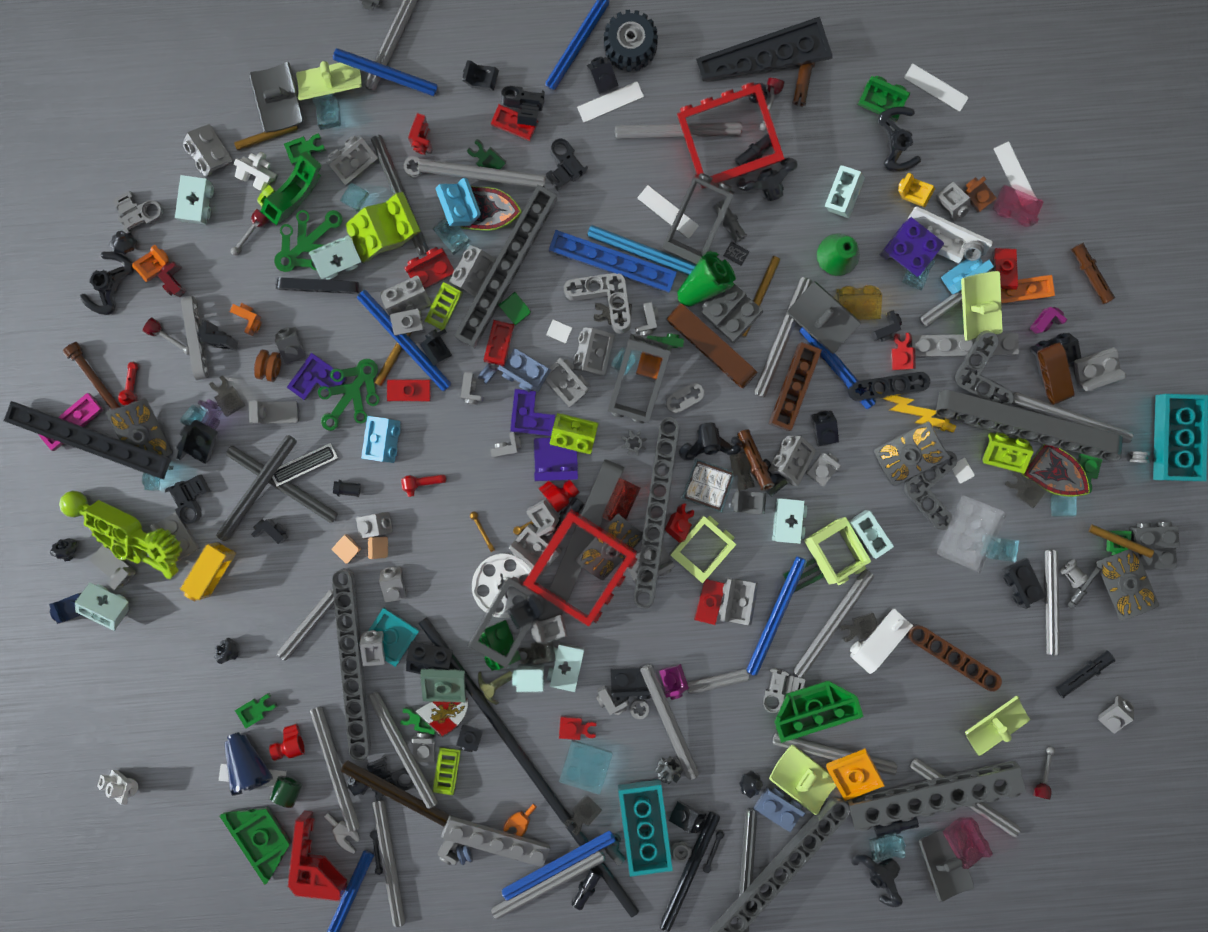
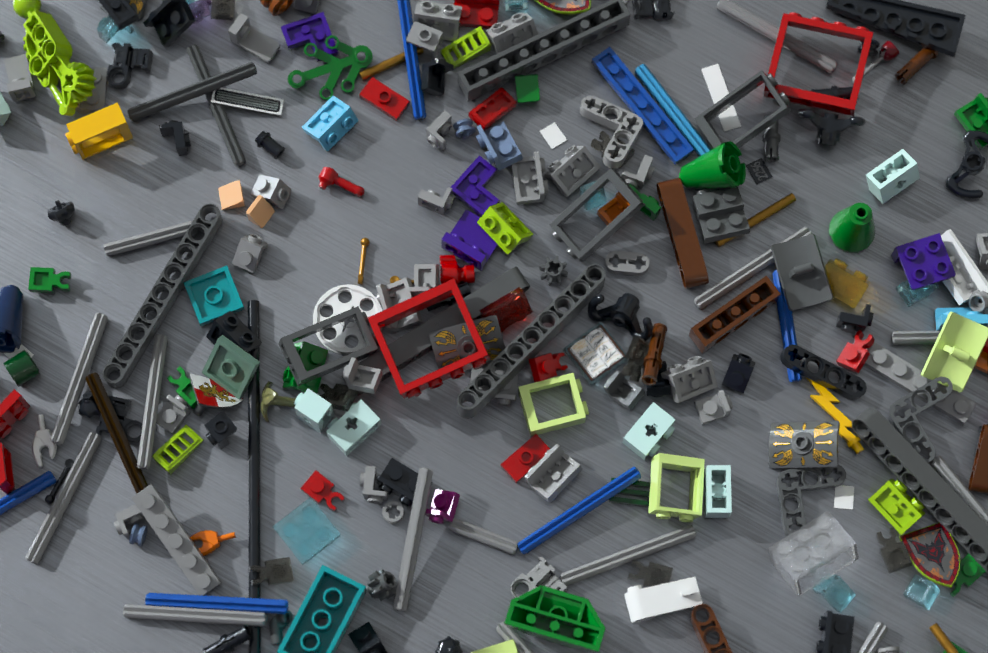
camera: 35 degrees right, 15 degrees down
red piece [269,724,305,761] -> none
light grey bracket [360,631,385,666] -> none
black bracket [507,594,544,630] -> none
yellow bracket [898,173,935,208] -> none

